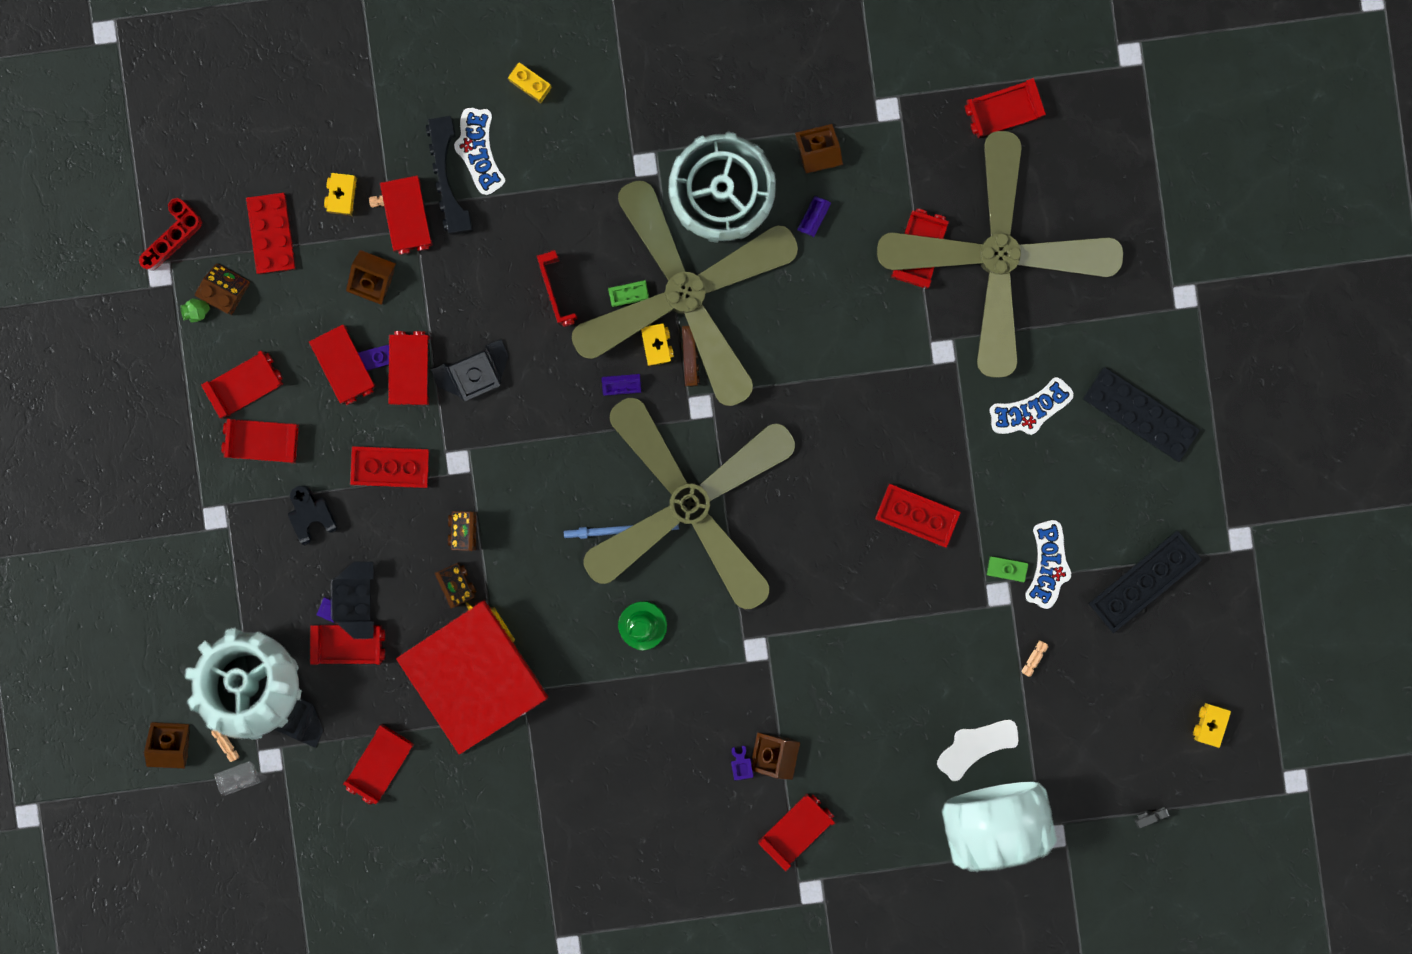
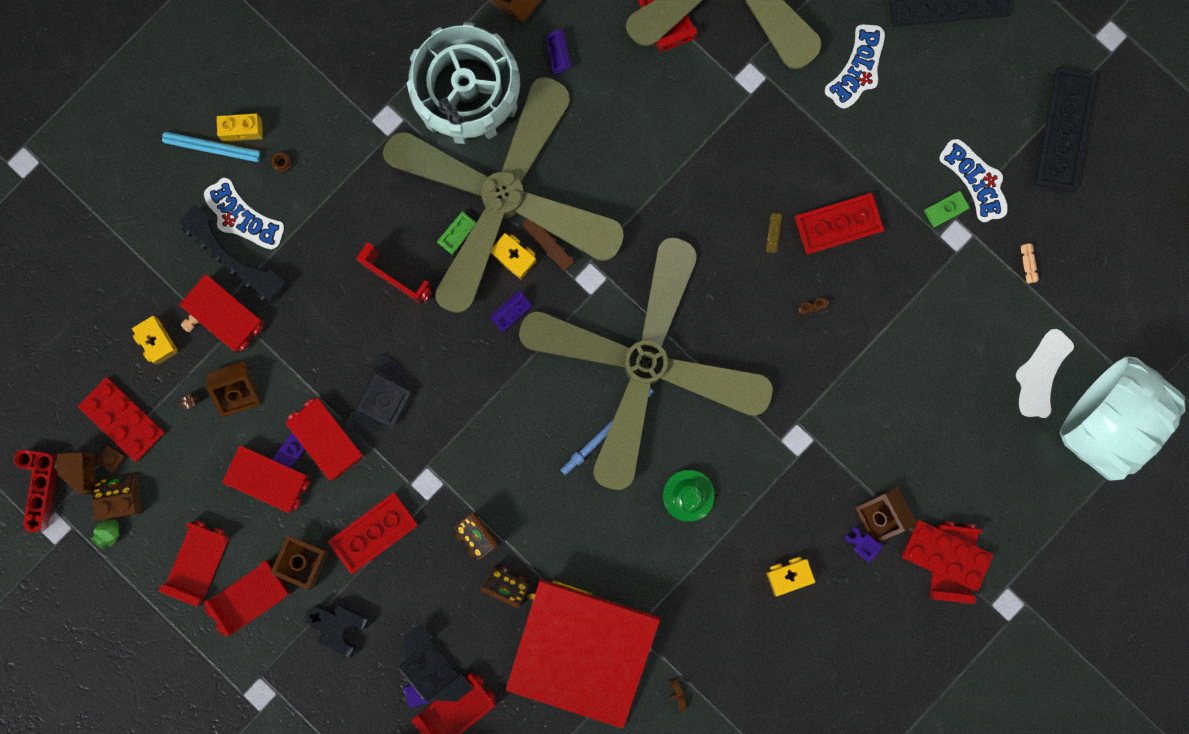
camera: 35 degrees left, 5 degrees down
none -> reddish brown slope [55,452,96,495]
none -> reddish brown plate [96,445,126,474]
none -> medium azure axle [162,132,260,162]
none -> reddish brown plate [179,393,199,410]
none -> reddish brown slope [270,535,330,590]
none -> reddish brown plate [271,152,292,172]
none -> black piece [439,97,465,125]
none -> reddish brown piece [668,679,686,712]
none -> clear yellow axle [766,213,782,253]
none -> yellow brick [766,556,815,596]
none -> reddish brown piece [798,298,829,315]
none -> red plate [901,520,994,592]

